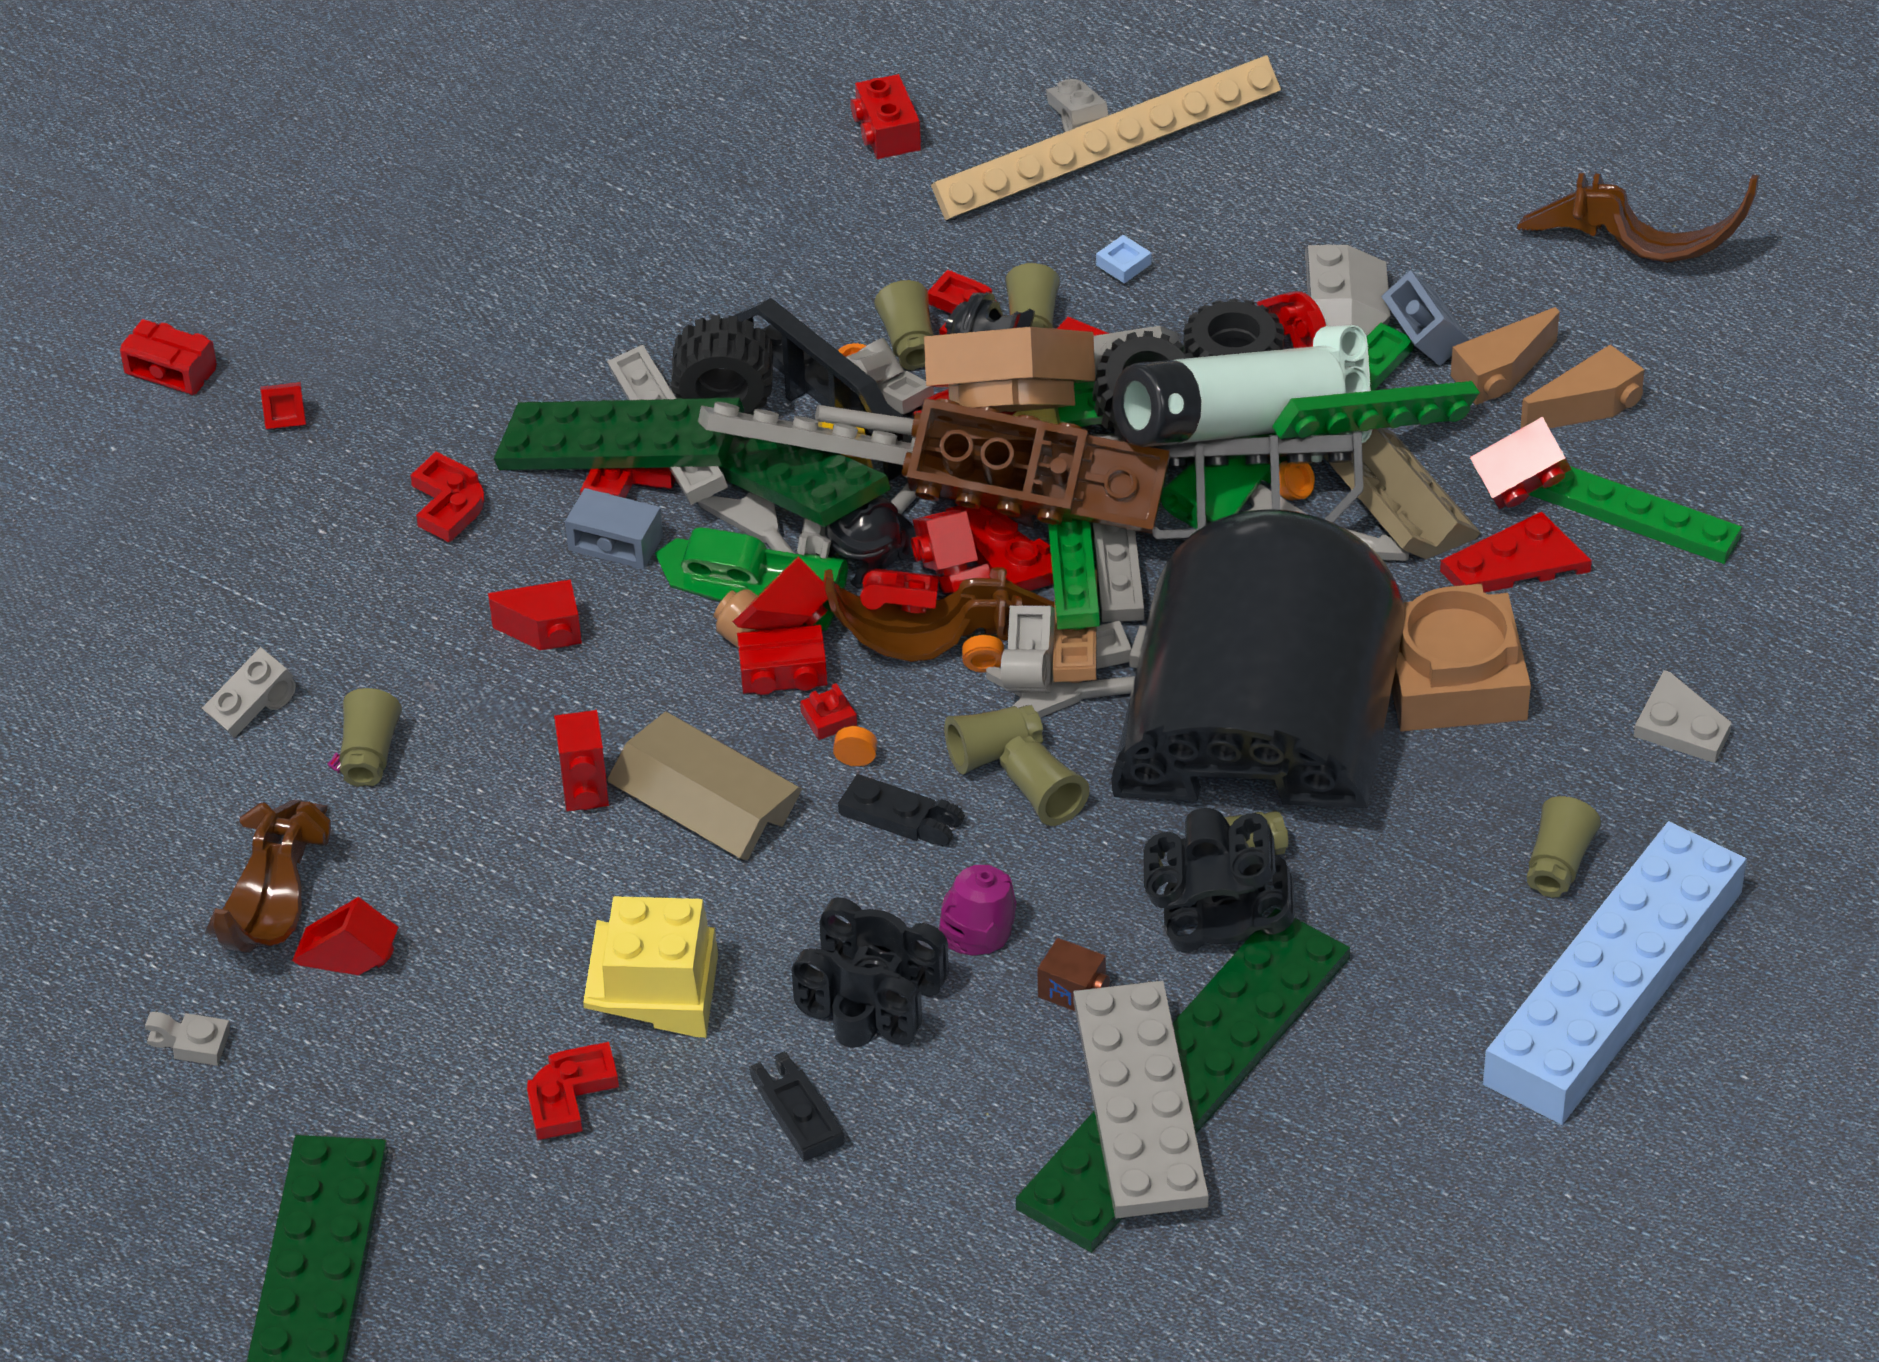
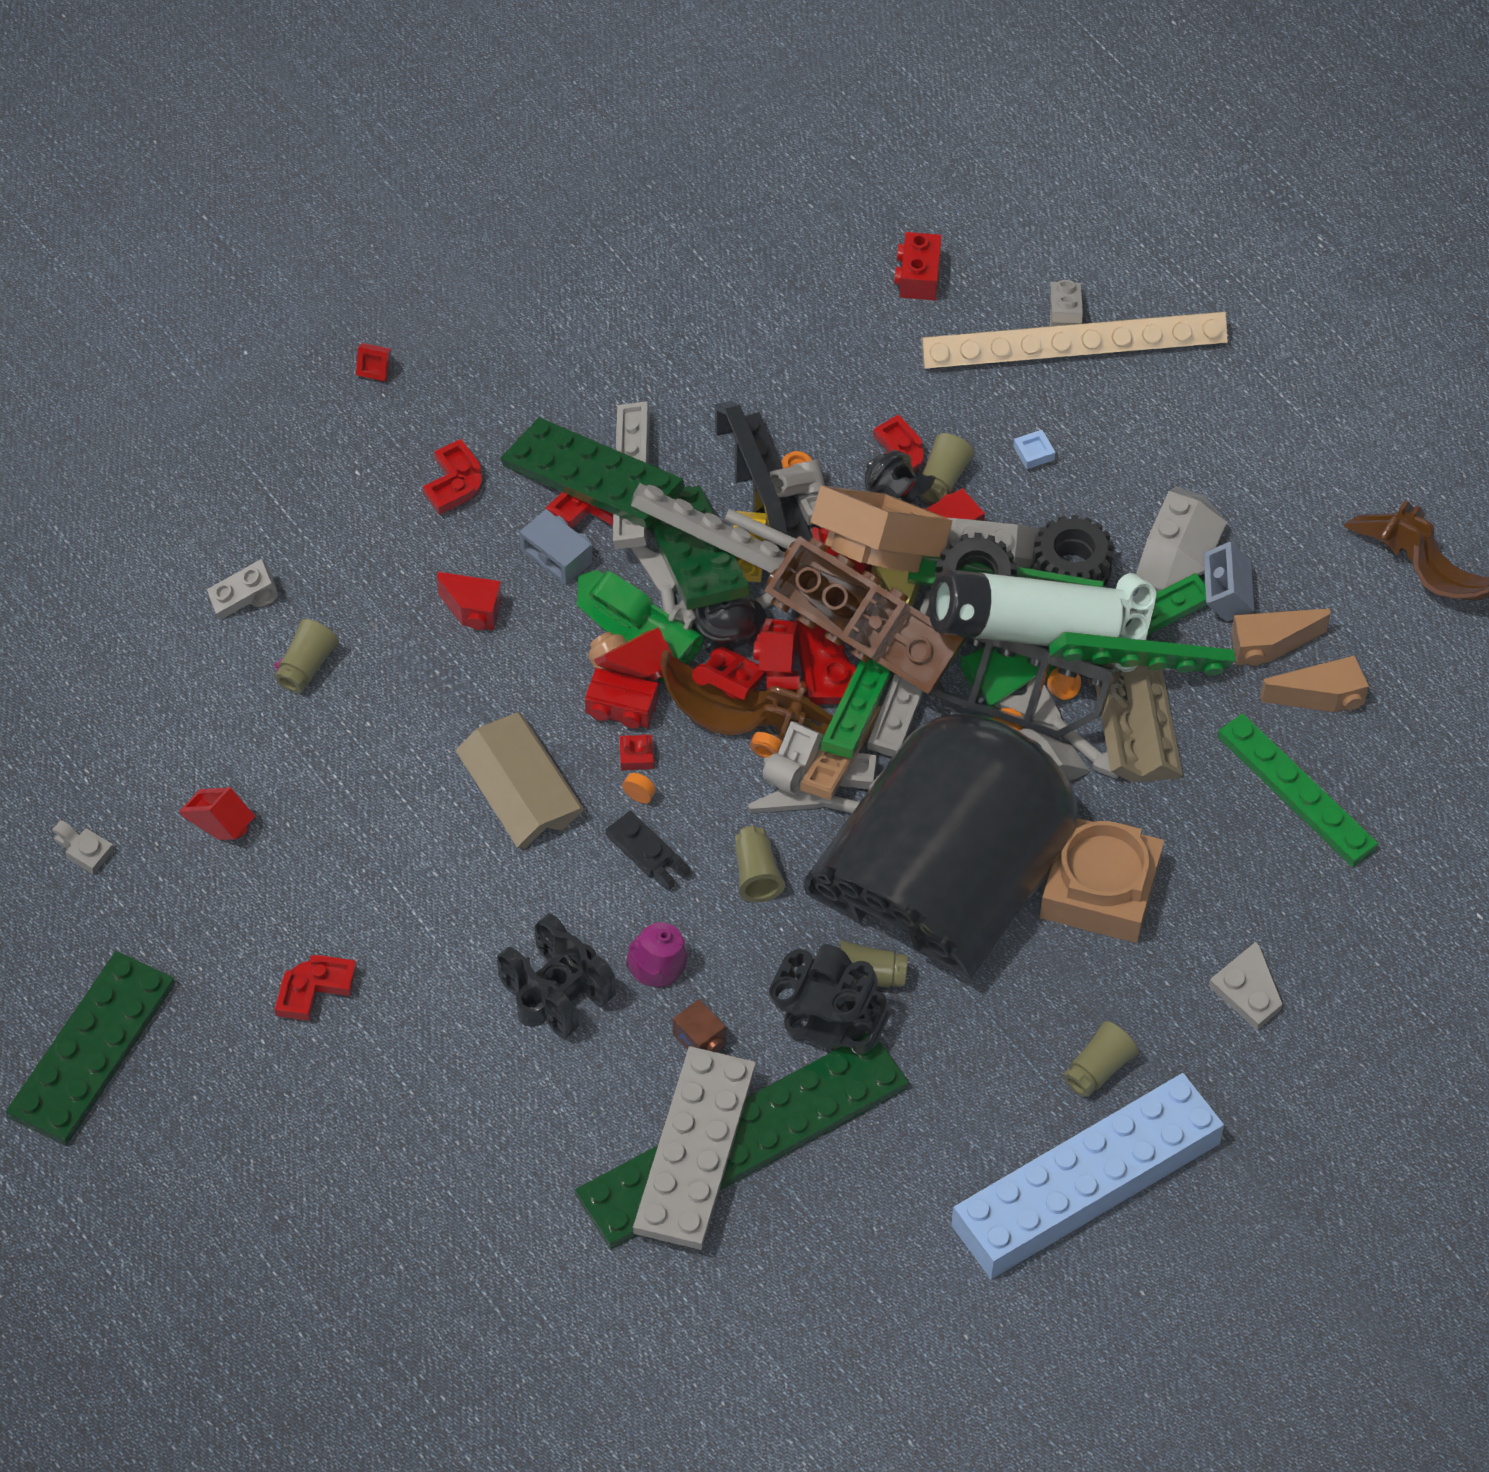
camera: 20 degrees right, 10 degrees up
red brick [120,319,217,396] -> none
reddish brown piece [205,800,331,952] -> none
red brick [554,710,609,812] -> none
light yellow piece [583,896,718,1038] -> none
black tyre [671,315,773,414] -> none
black hinge [749,1051,845,1162] -> none
olive plant [874,280,934,371] -> none
olive plant [944,705,1043,775] -> none
red plate [1257,291,1326,348] -> none
red wing [1440,511,1592,593] -> none
brick [1470,417,1572,510] -> none

